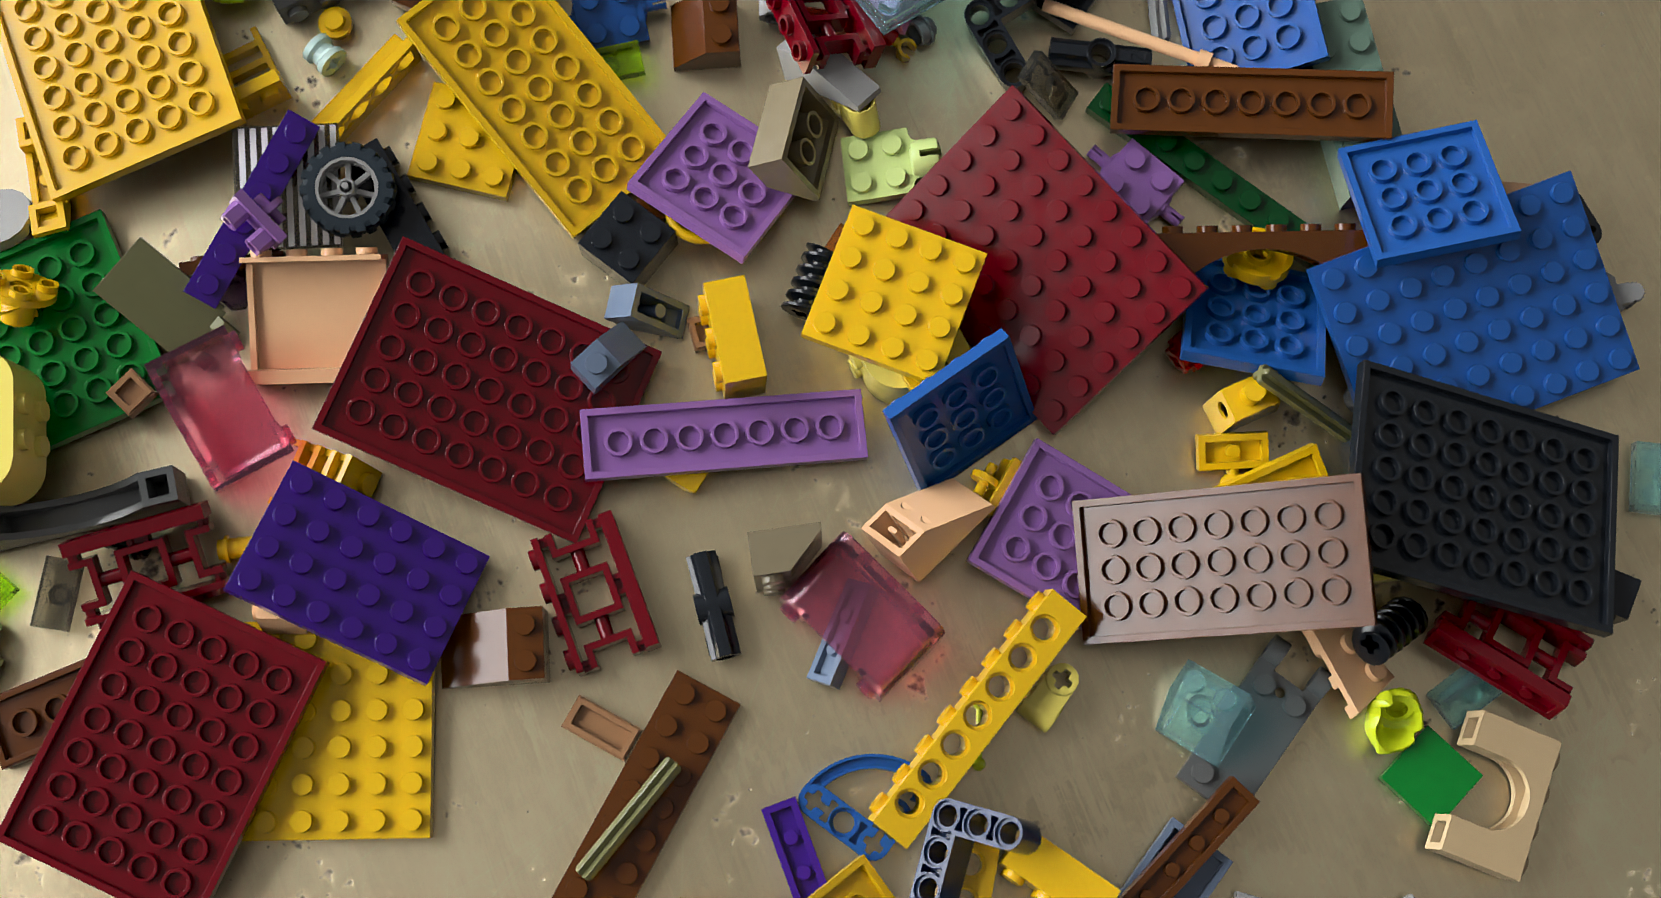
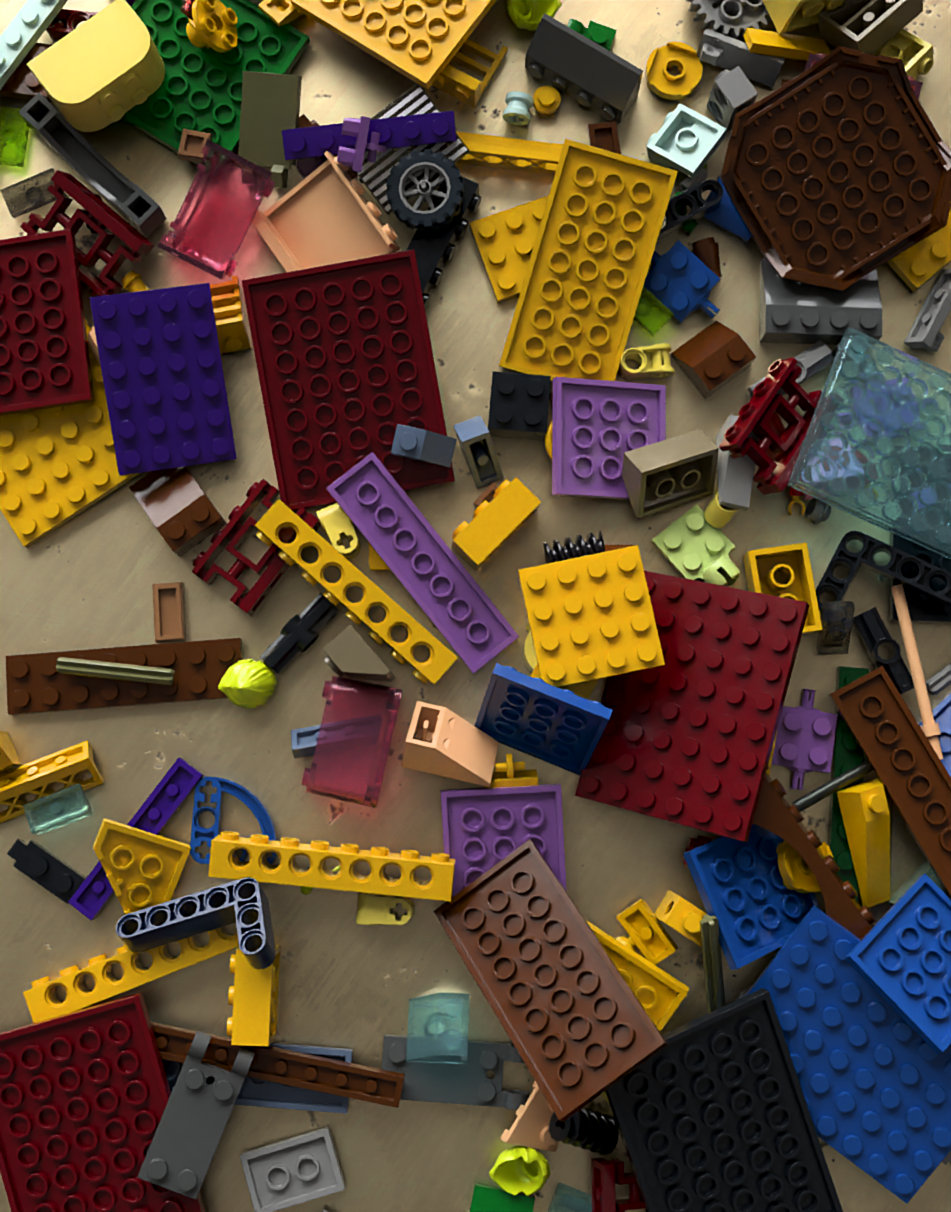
camera: 60 degrees right, 5 degrees up
none -> neon yellow hair [218,659,277,709]
none -> yellow brick [255,499,458,685]
none -> light yellow piece [316,503,361,560]
none -> light yellow piece [618,343,675,381]
none -> yellow brick [742,542,822,636]
none -> pearl dark grey bar [792,760,873,812]
none -> yellow wedge [836,778,893,908]

